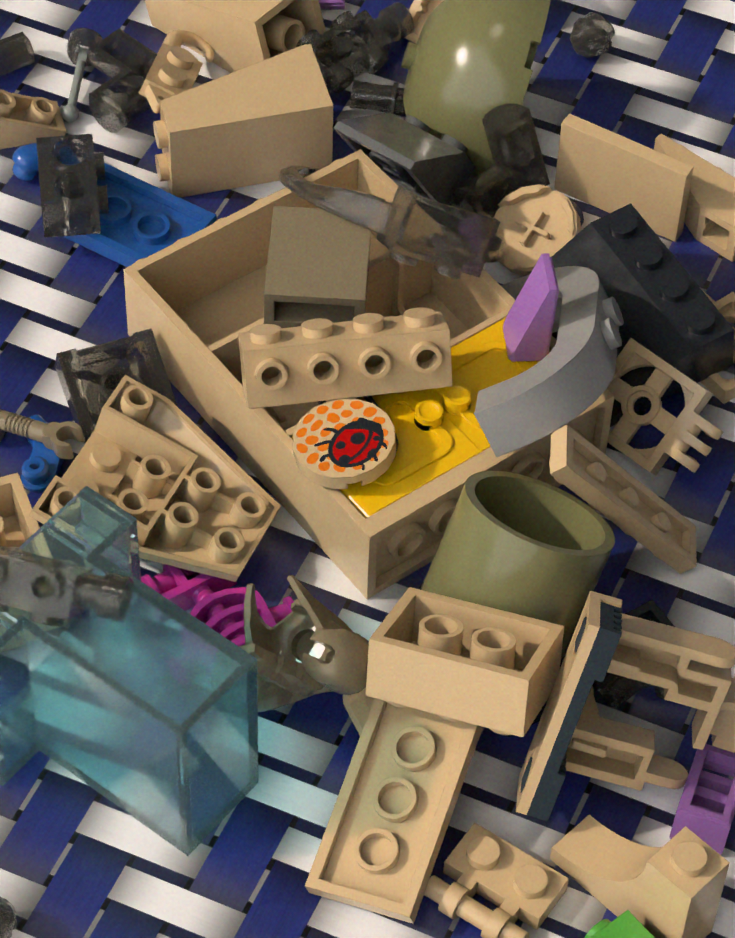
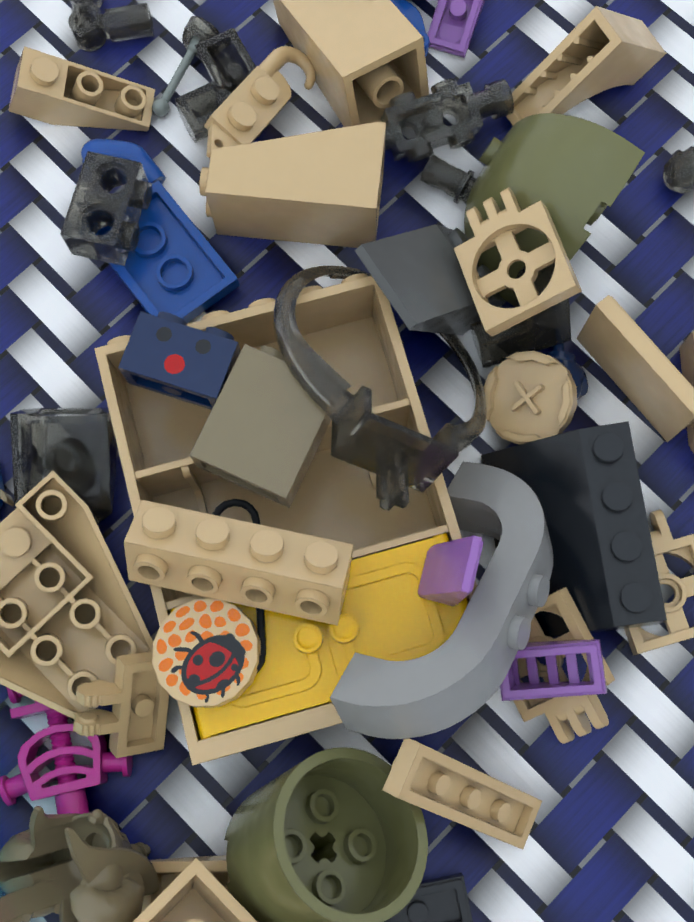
camera: 25 degrees right, 25 degrees up
none -> tan hinge [73,651,169,758]
none -> dark blue brick [118,311,241,410]
none -> tan piece [454,187,582,337]
none -> medium lavender slope [500,639,607,701]

